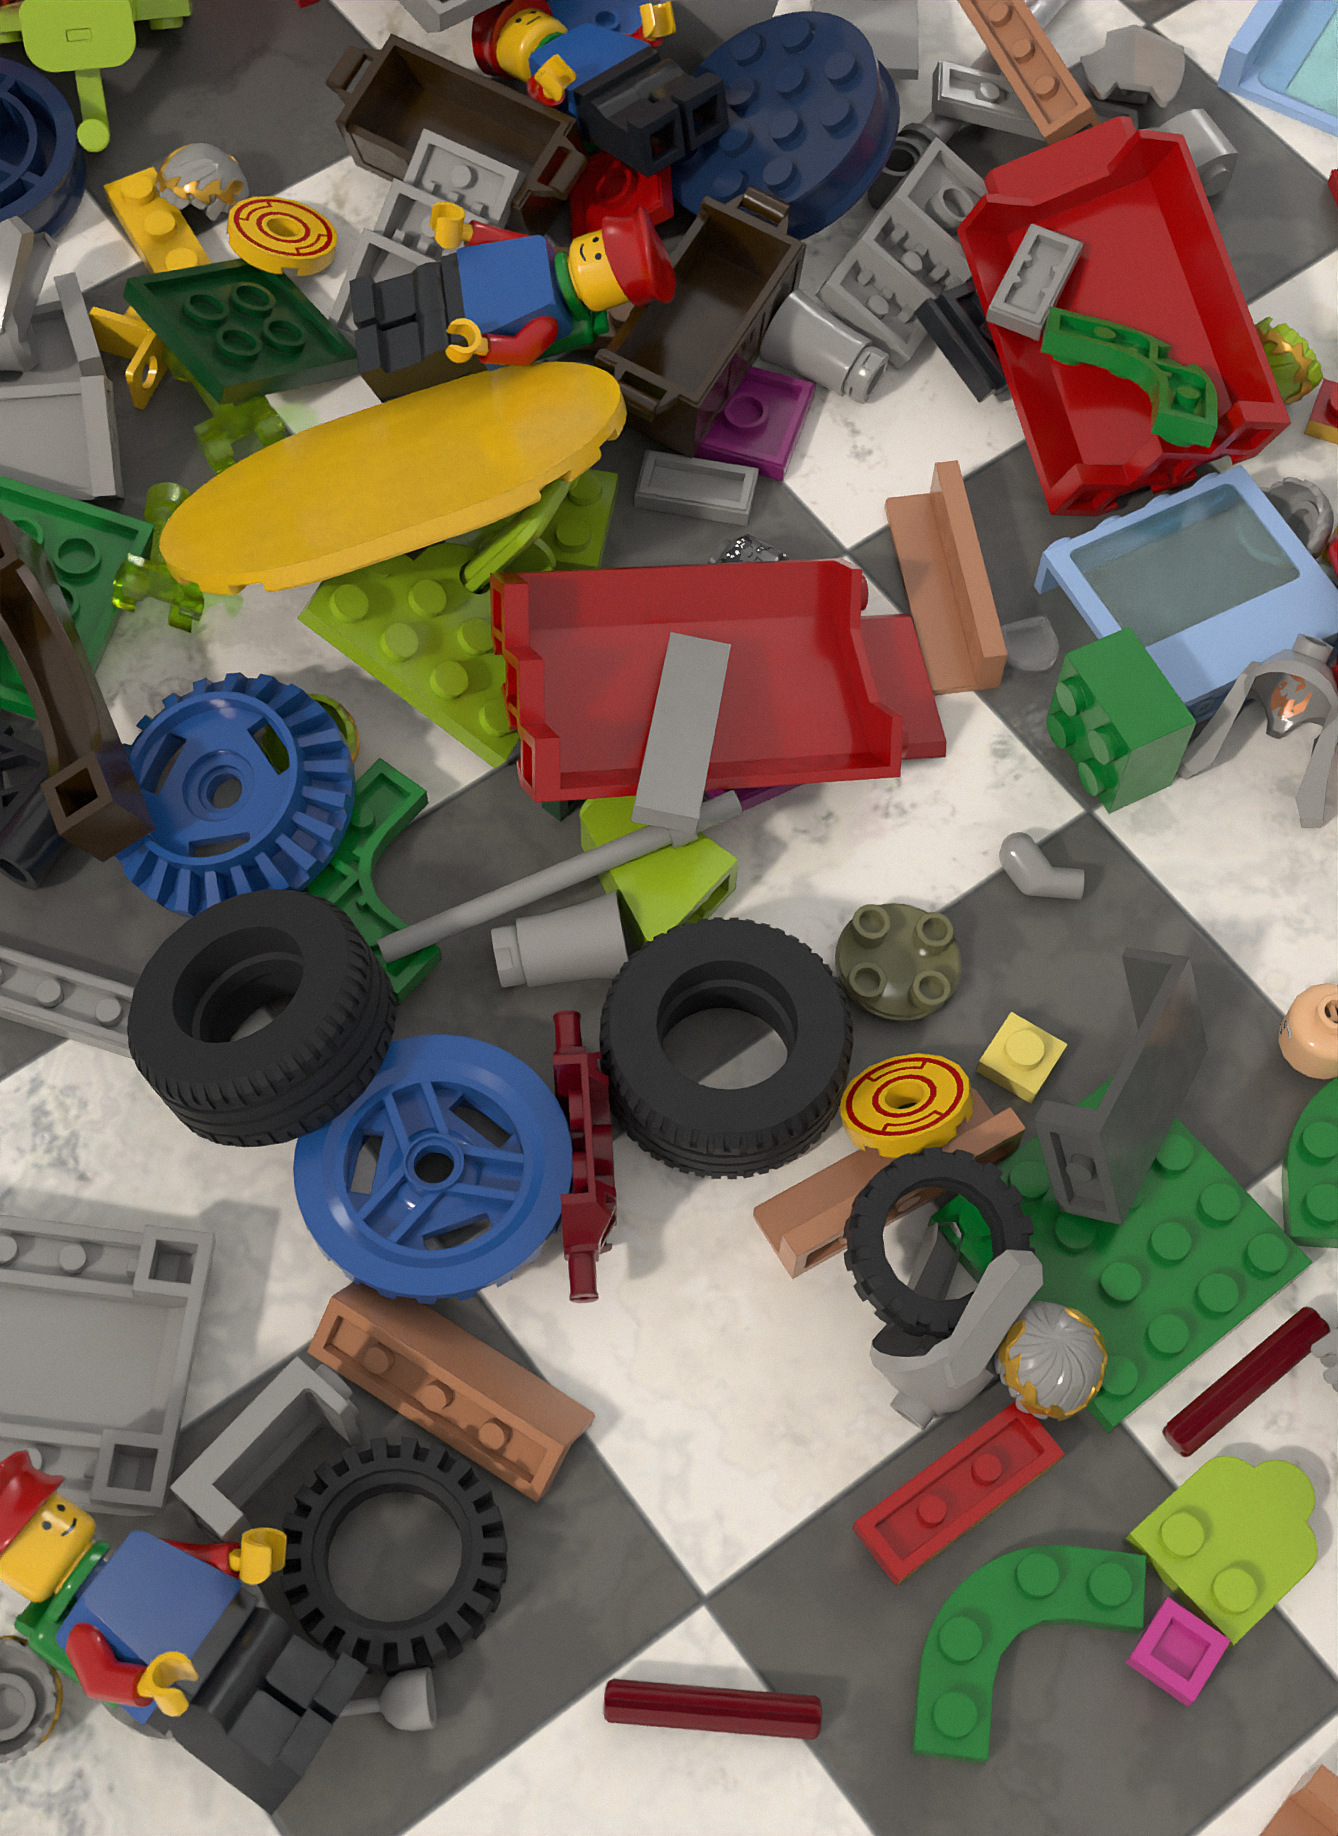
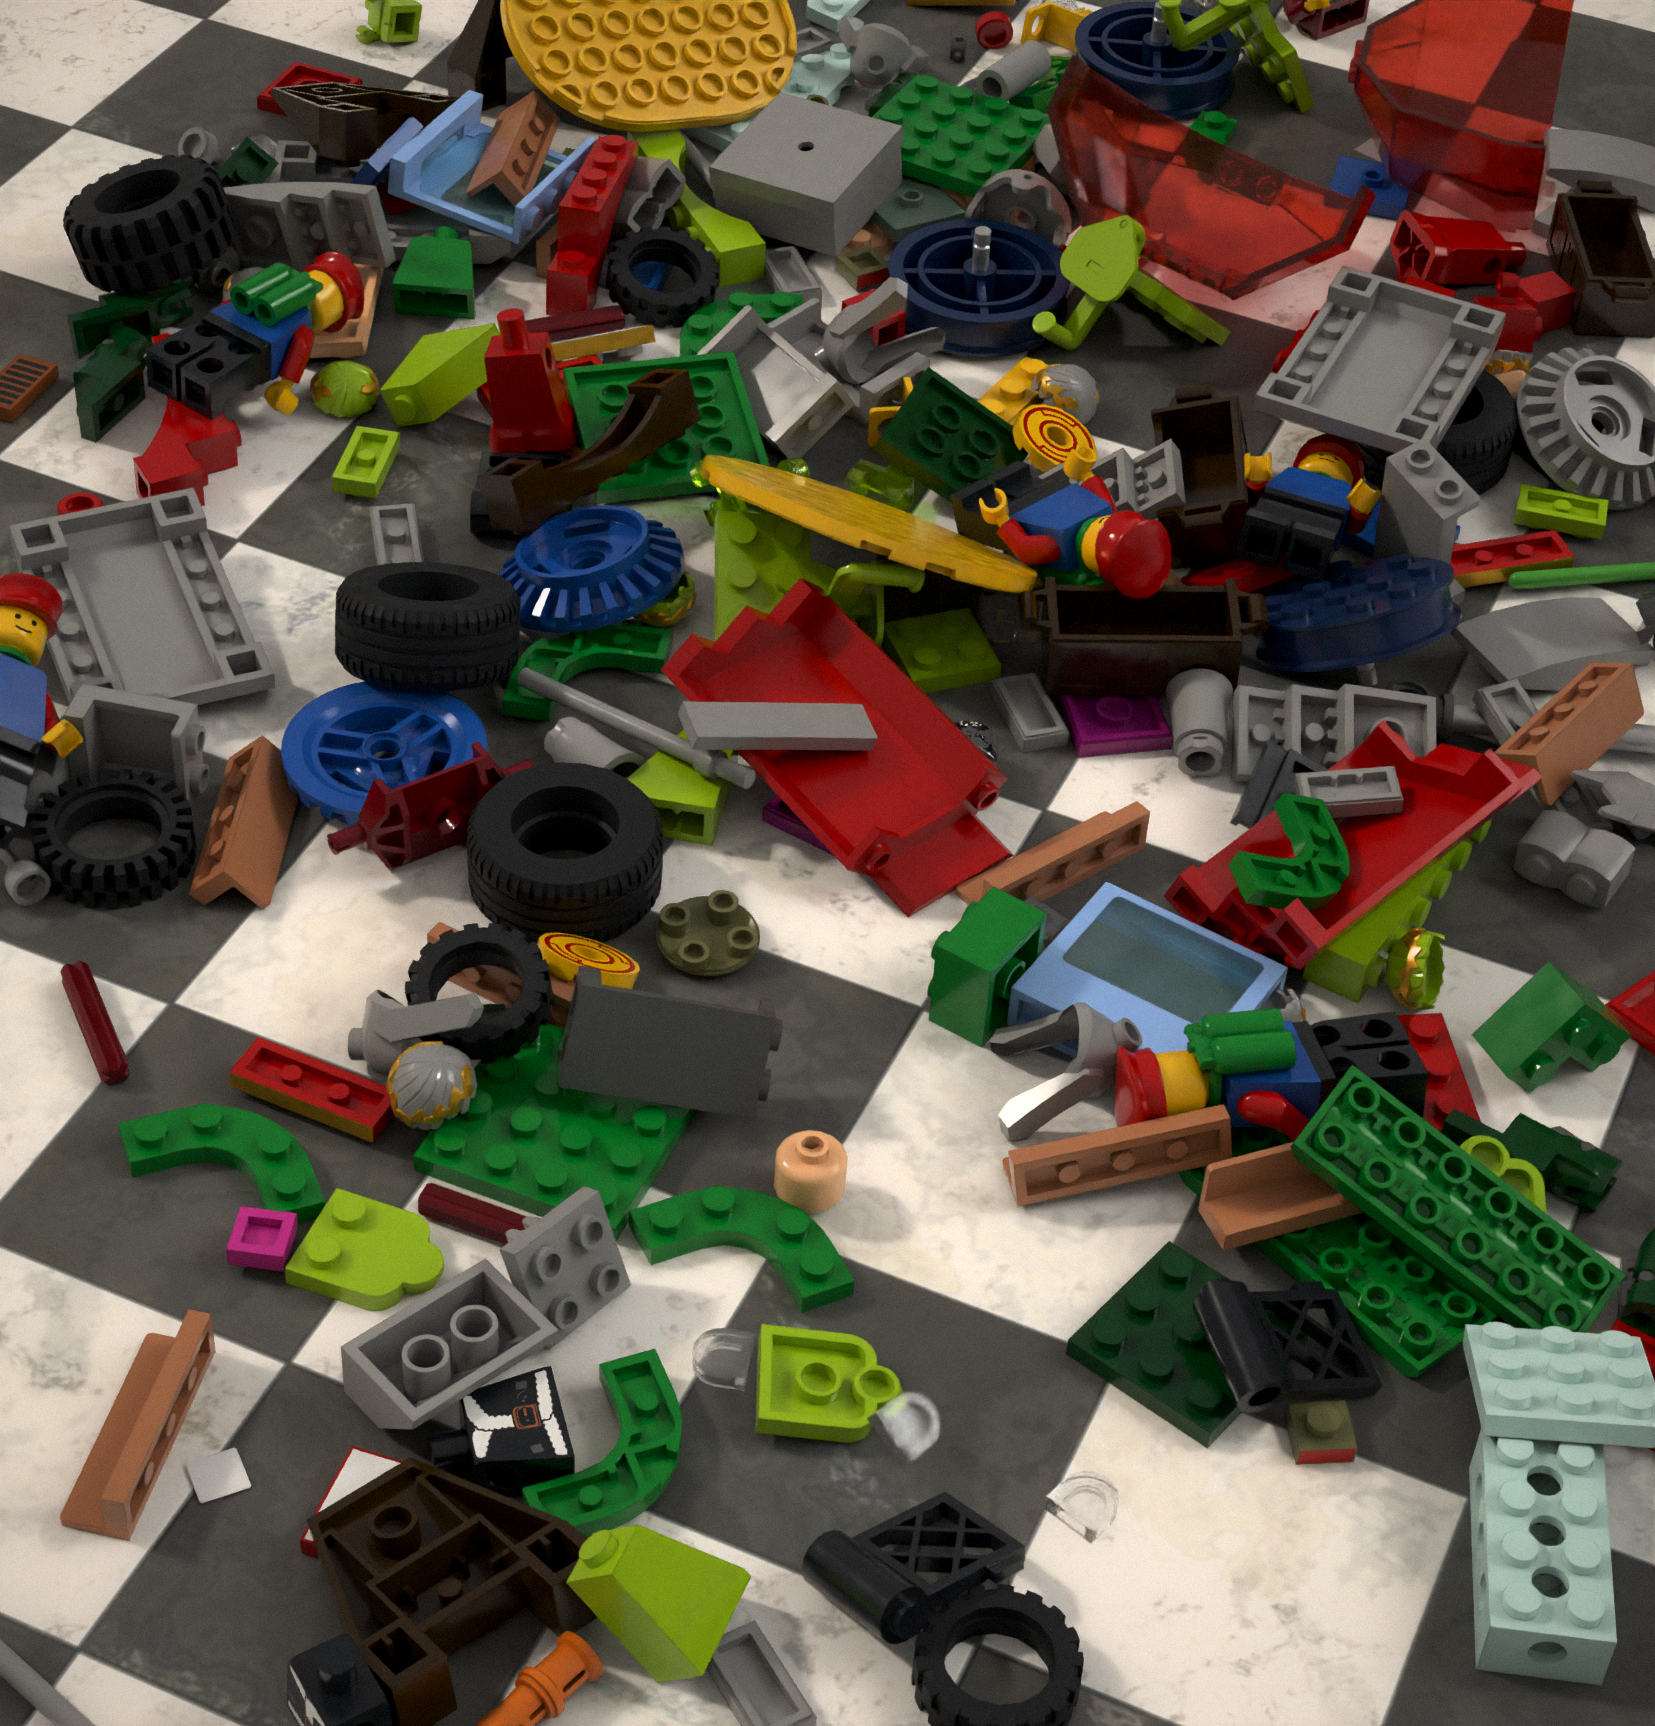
camera: 60 degrees right, 20 degrees down
light grey arm [999,832,1084,900] -> none

